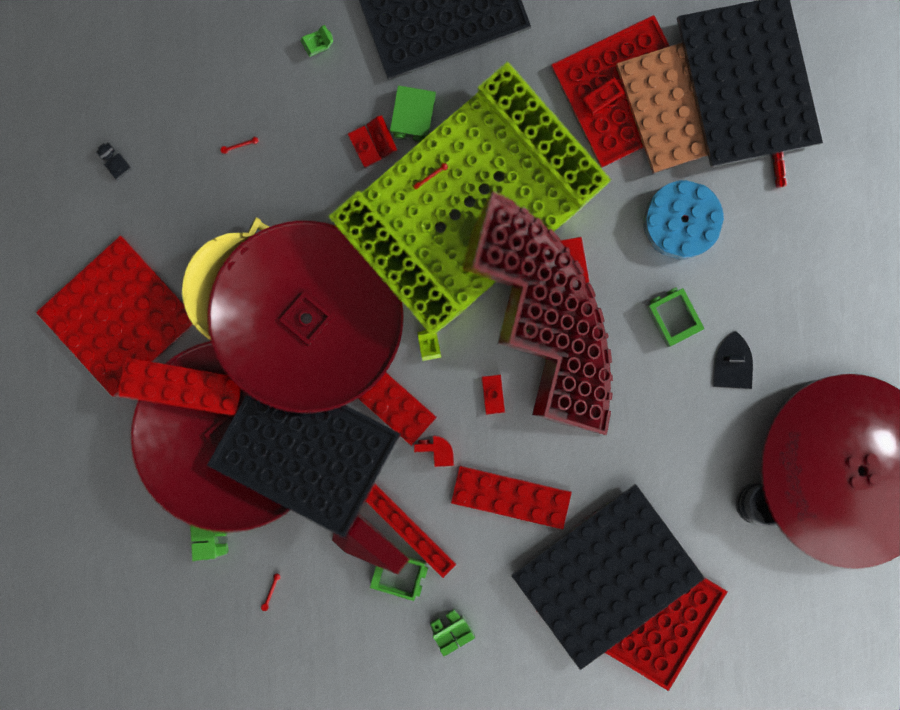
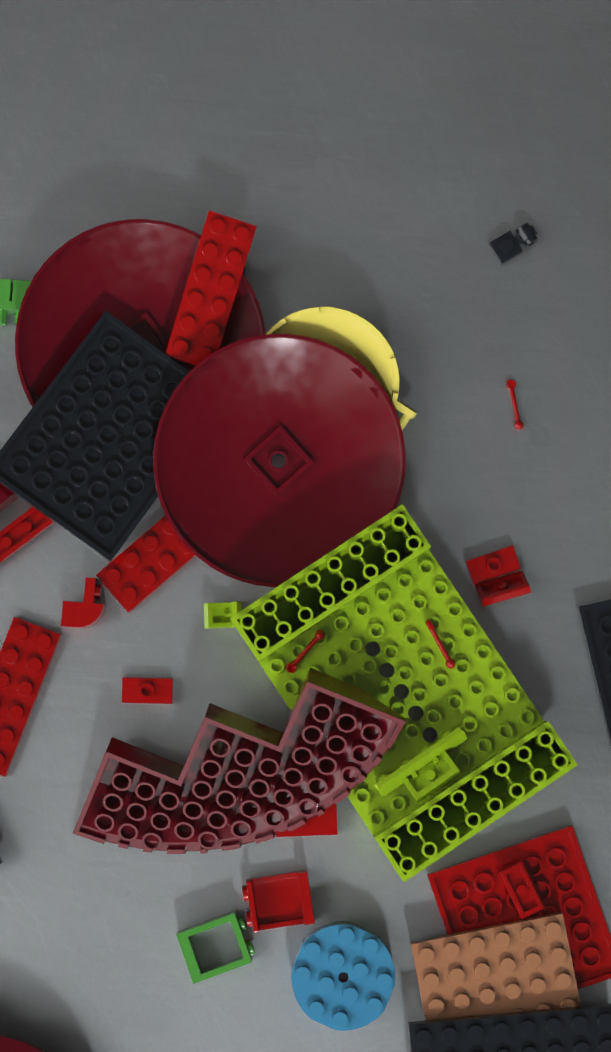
camera: 90 degrees right, 5 degrees down
red plate [36,235,193,397] -> none
bright green panel [390,85,436,142] -> none
black shield [713,331,753,389] -> none
none -> red panel [242,870,315,933]
none -> red hinge [286,630,325,673]
none -> lime bracket [375,726,468,803]

